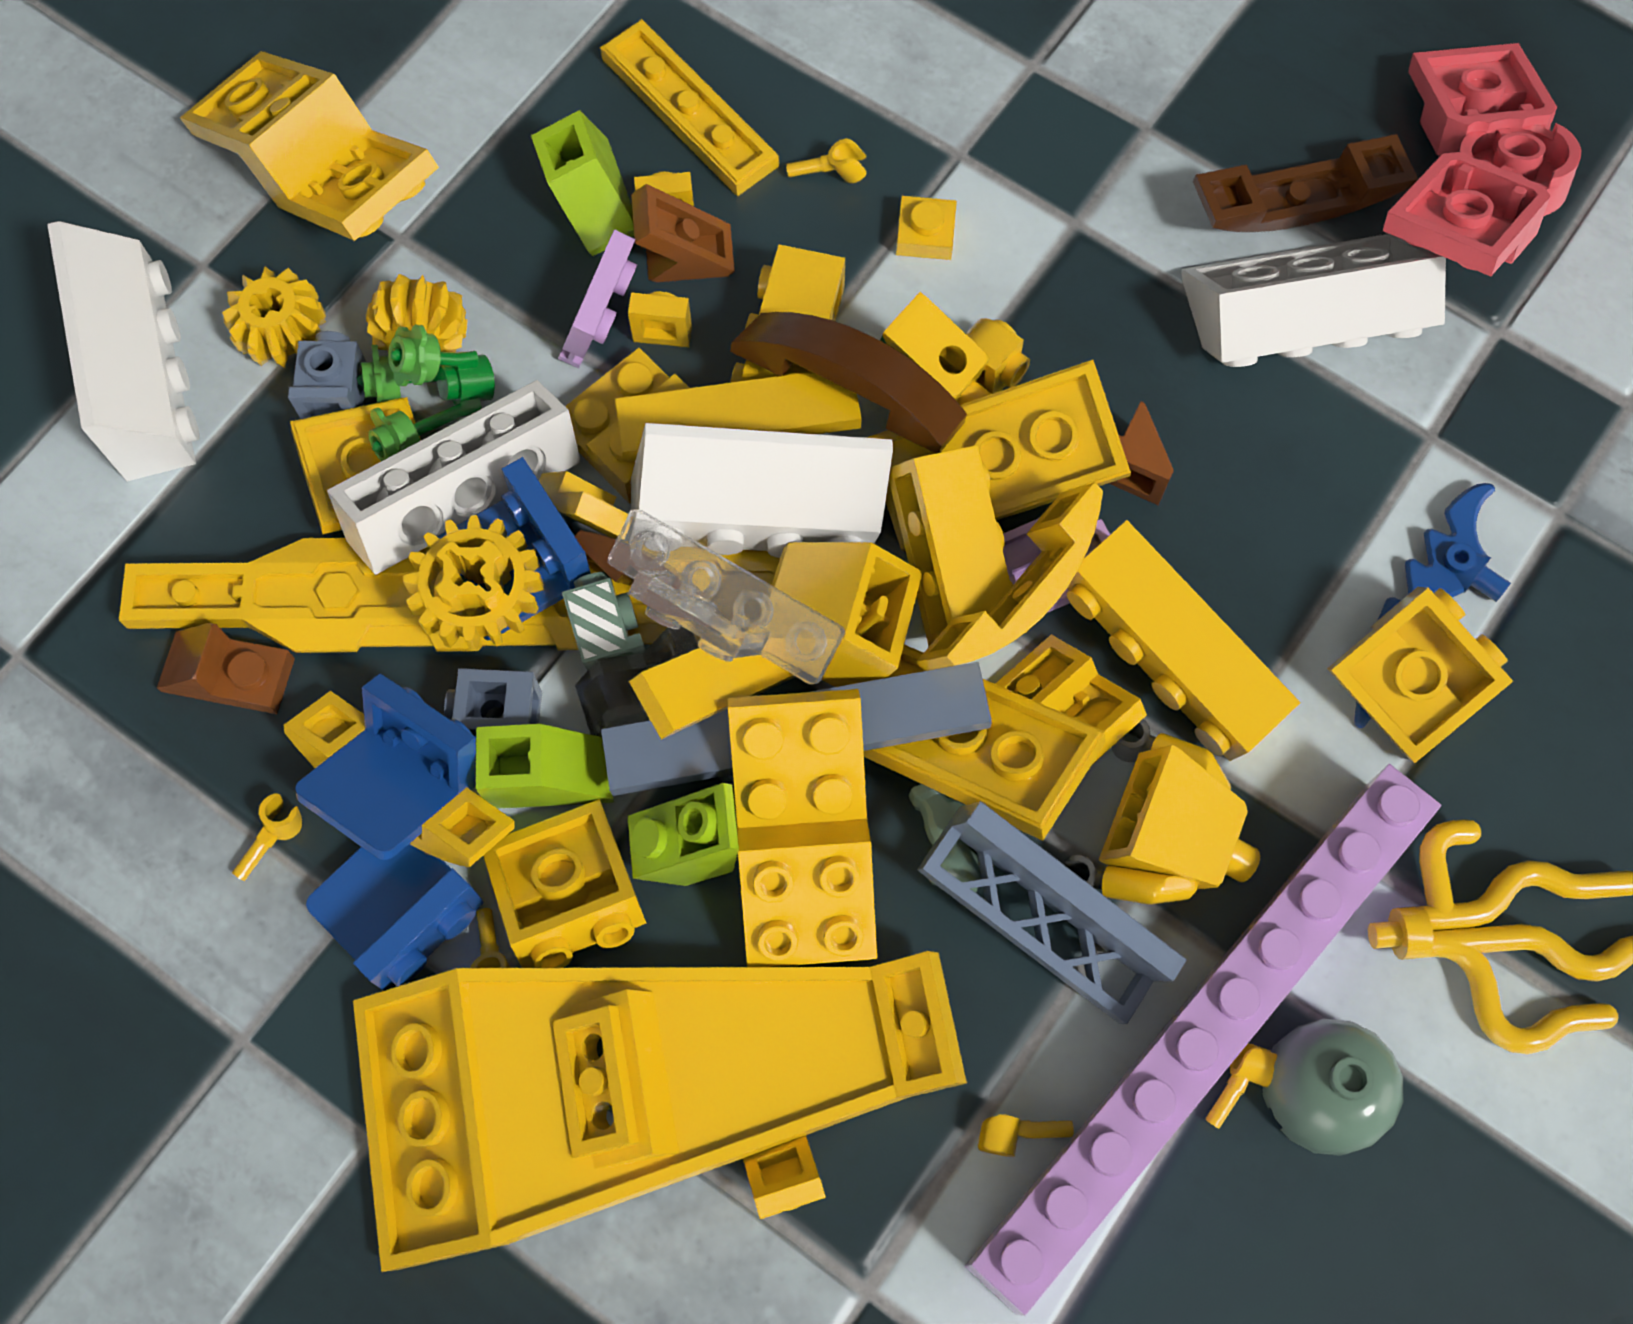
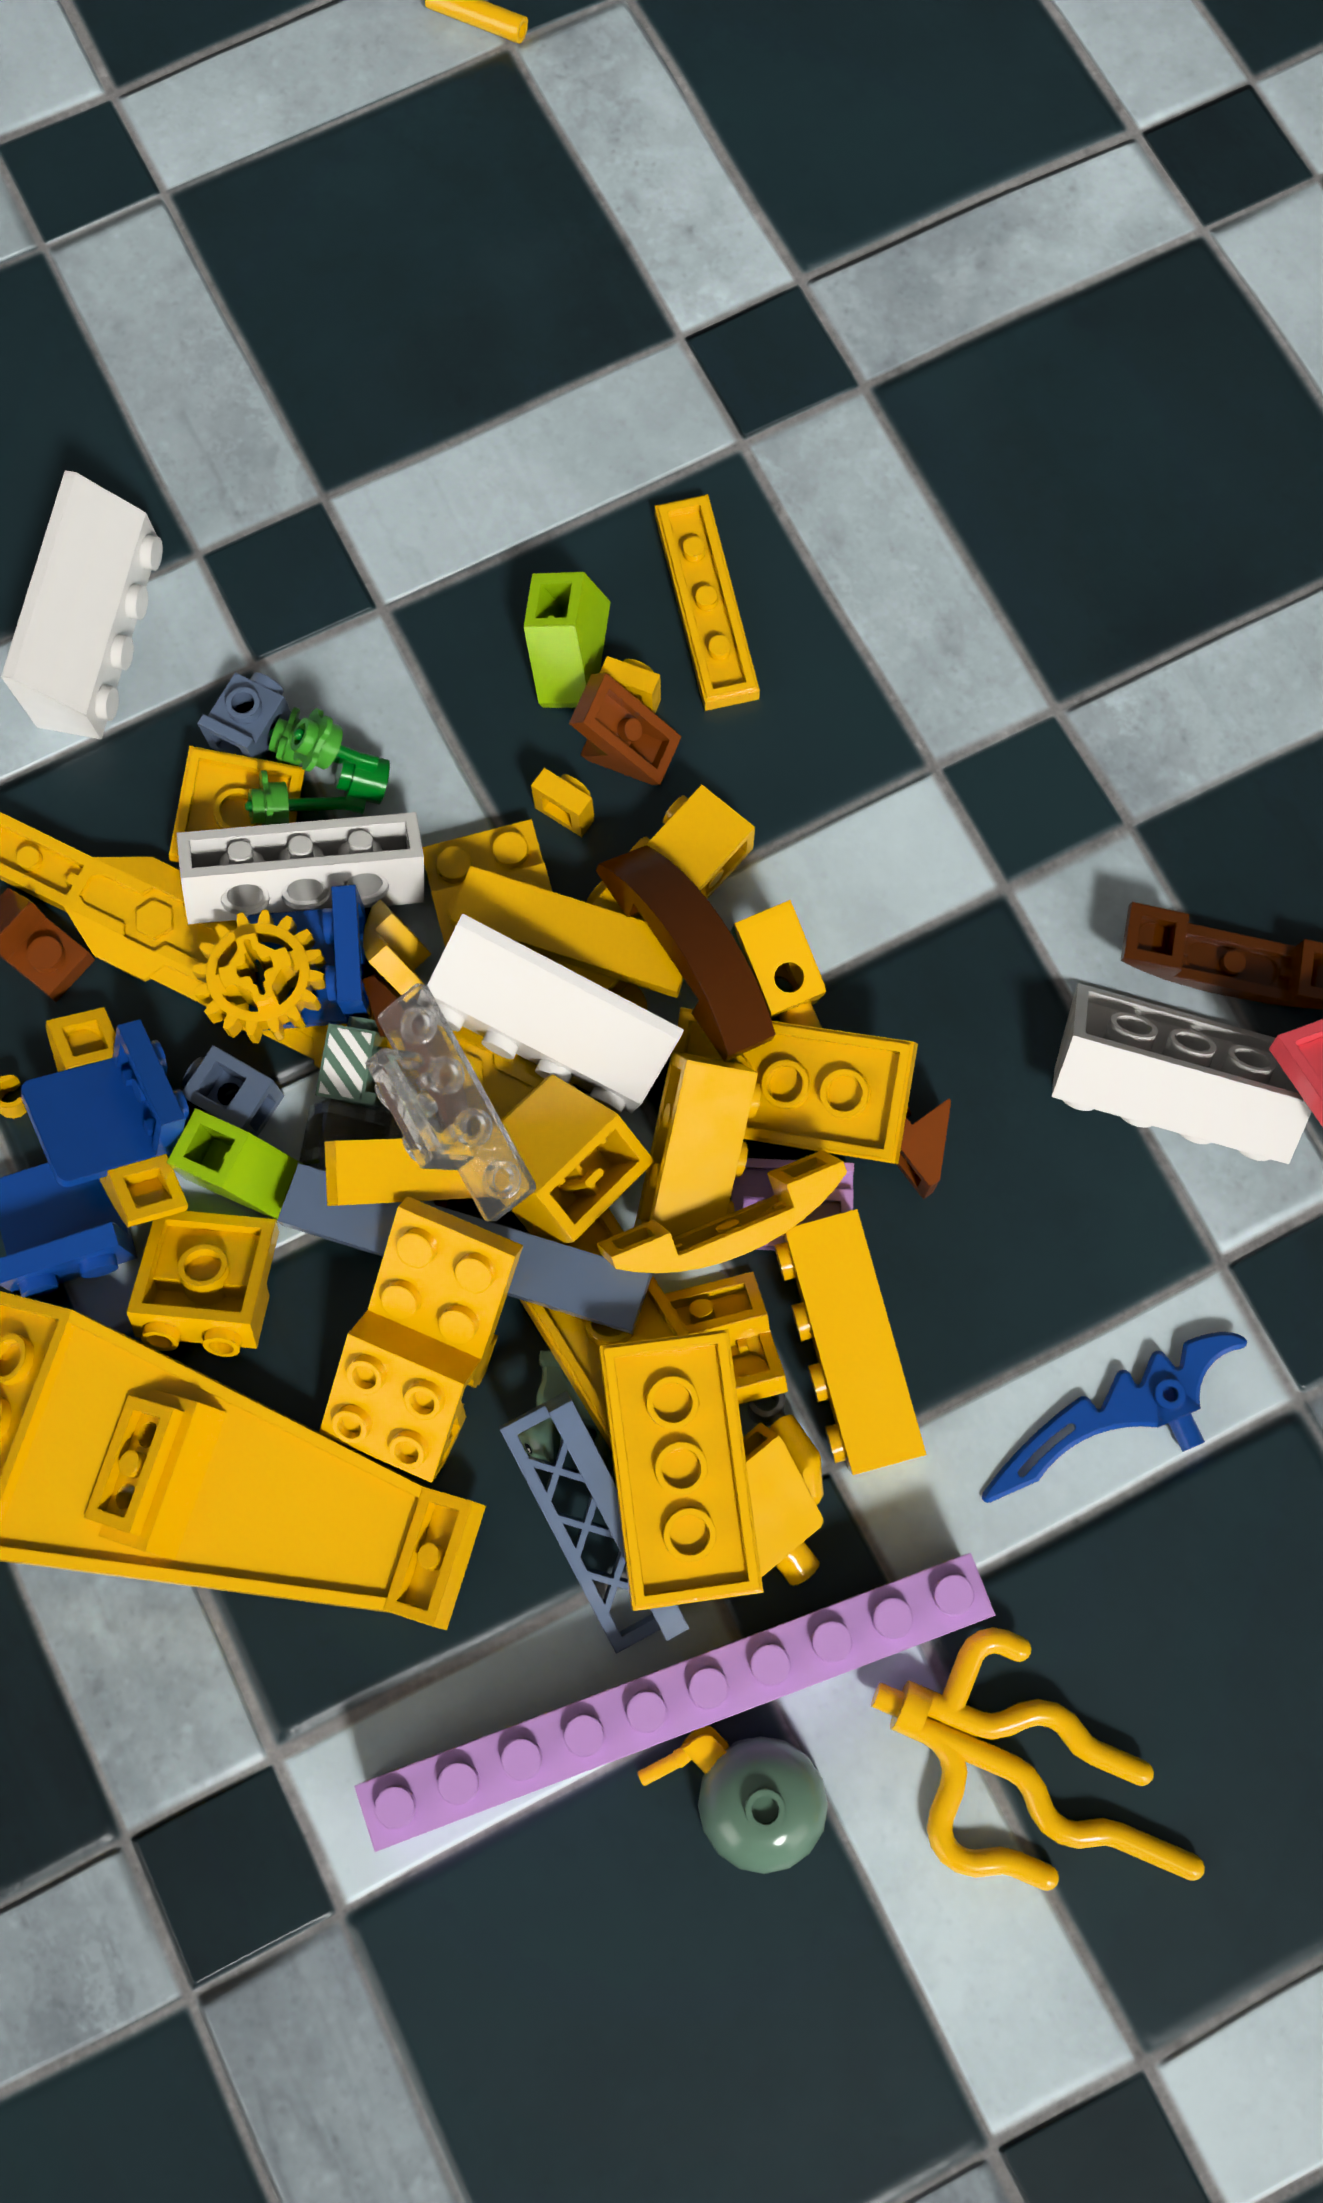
camera: 30 degrees right, 5 degrees up
yellow bracket [180,51,439,241] -> none
yellow gear [222,266,326,368] -> none
yellow gear [366,274,468,353] -> none
yellow hand [470,908,511,968] -> none
lavender plate [558,229,637,368] -> none
lime slope [628,783,739,886] -> none
yellow plate [743,1135,826,1219] -> none
yellow hand [786,138,866,183] -> none
yellow plate [896,196,957,260] -> none
yellow plate [966,318,1030,394] -> none
yellow hand [978,1115,1074,1157] -> none
yellow plate [1327,586,1513,763] -> none
none -> yellow tile [598,1329,764,1611]

